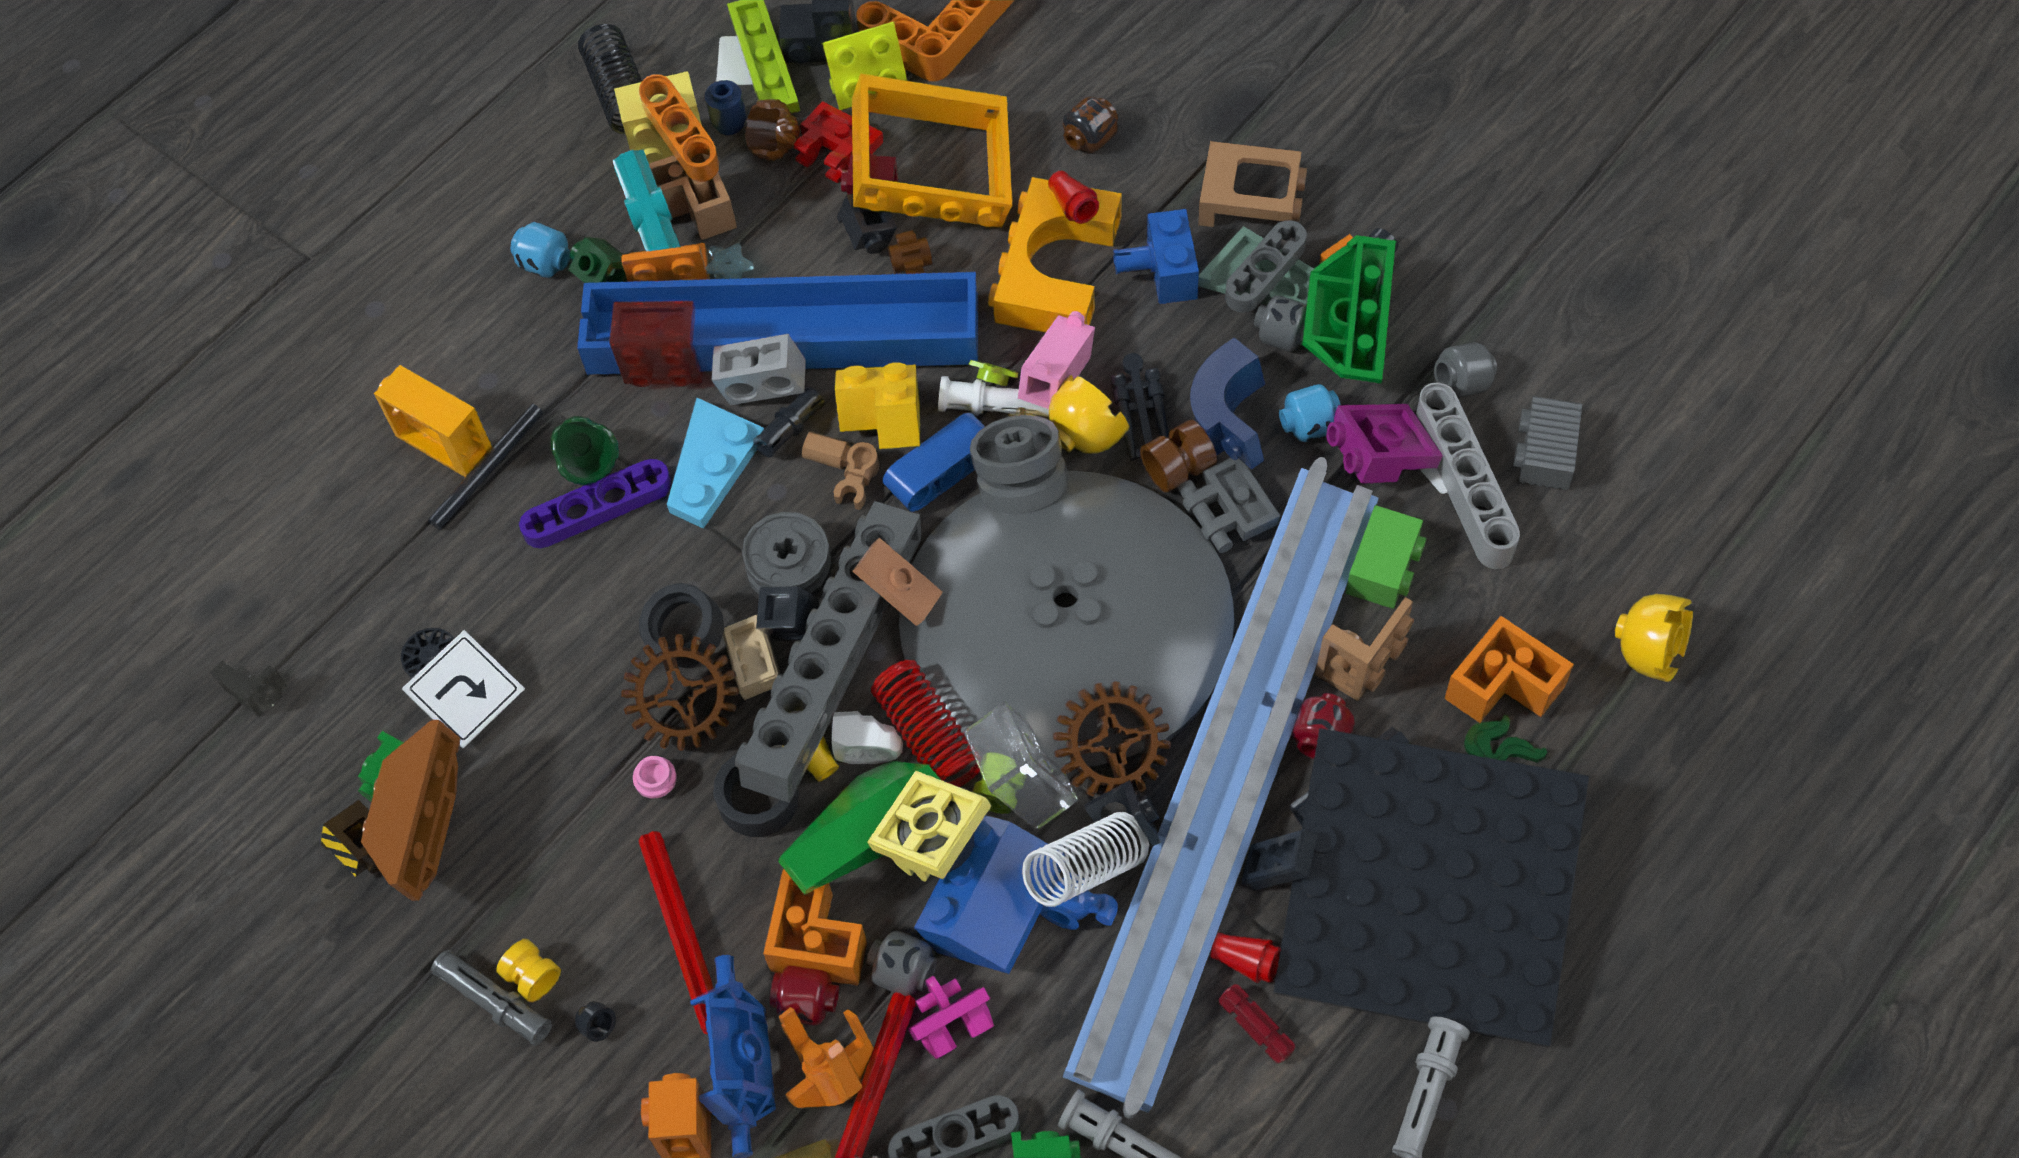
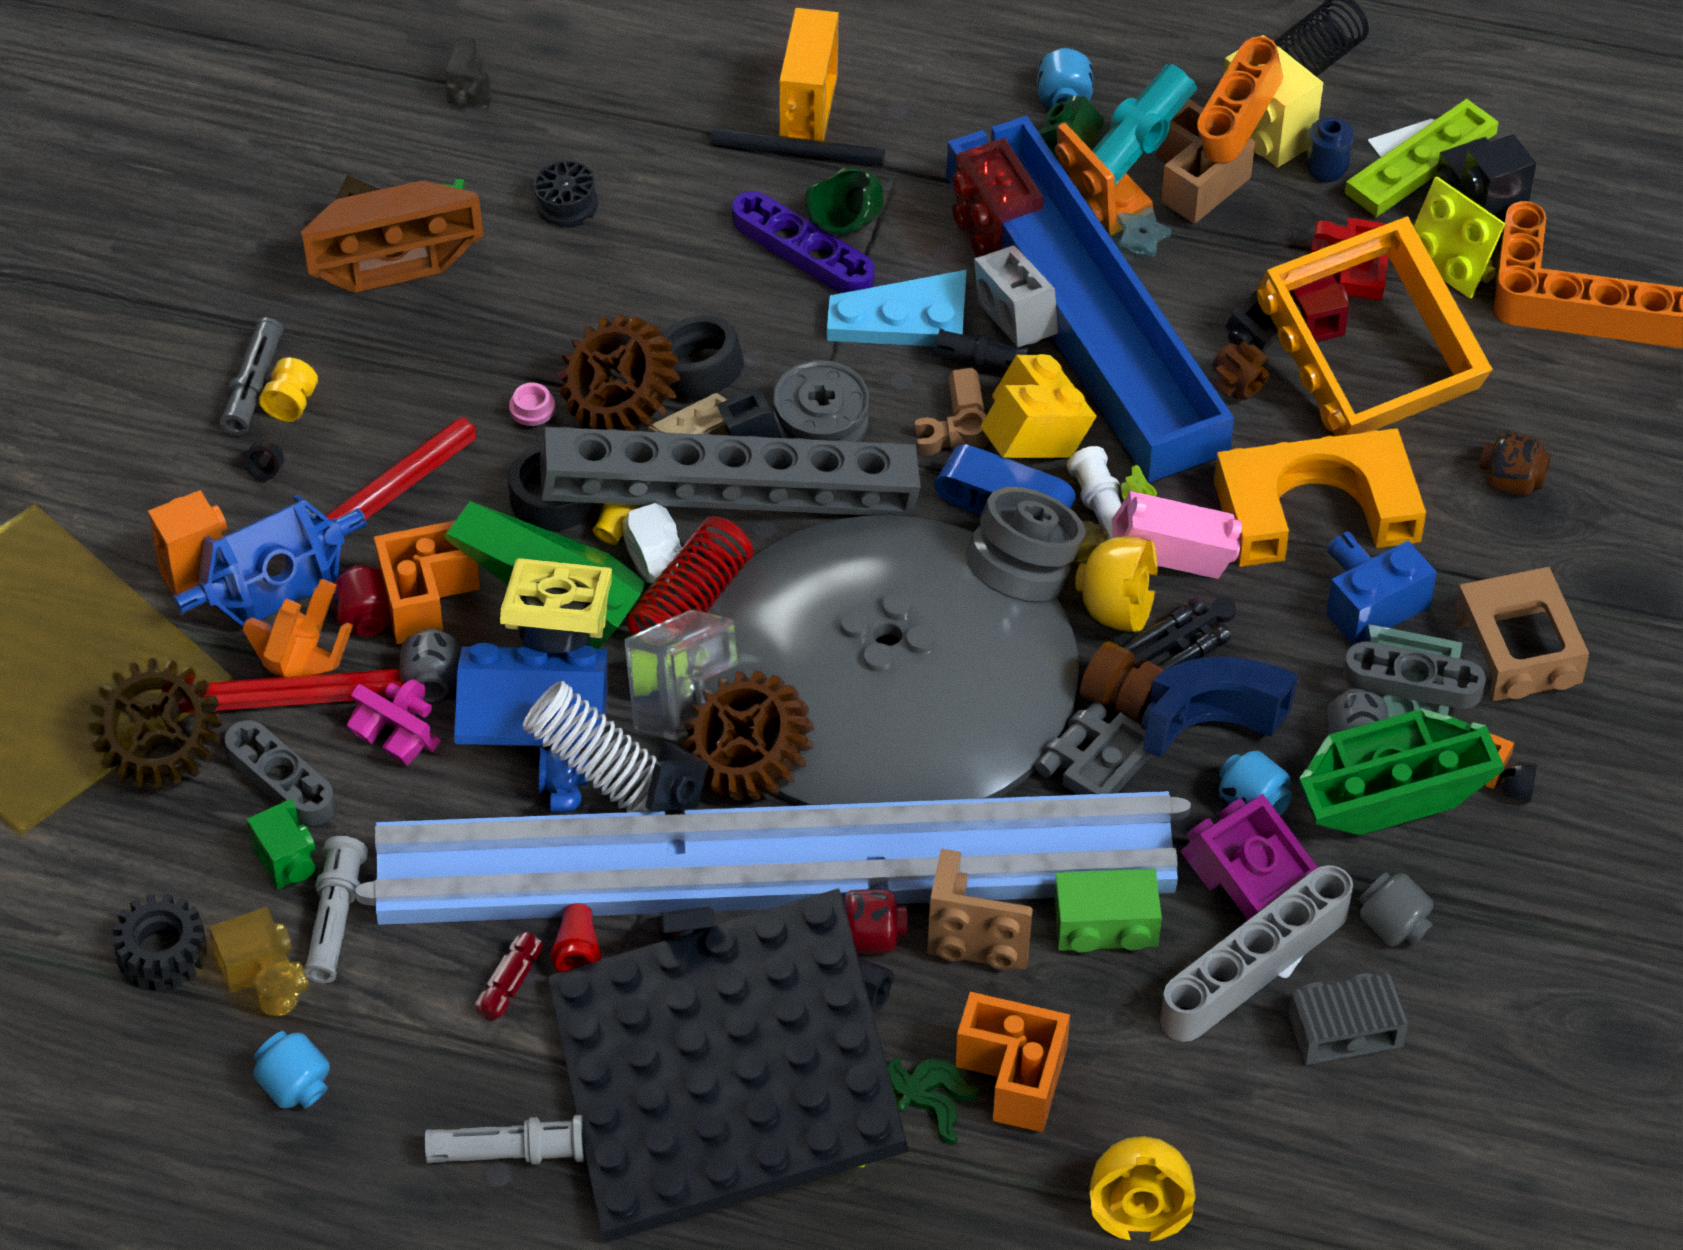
camera: 60 degrees right, 10 degrees down
white piece [402,630,525,748] -> none
reddish brown hair [745,99,800,161] -> none
nougat plate [852,538,943,626] -> none
red cone [1048,170,1099,224] -> none

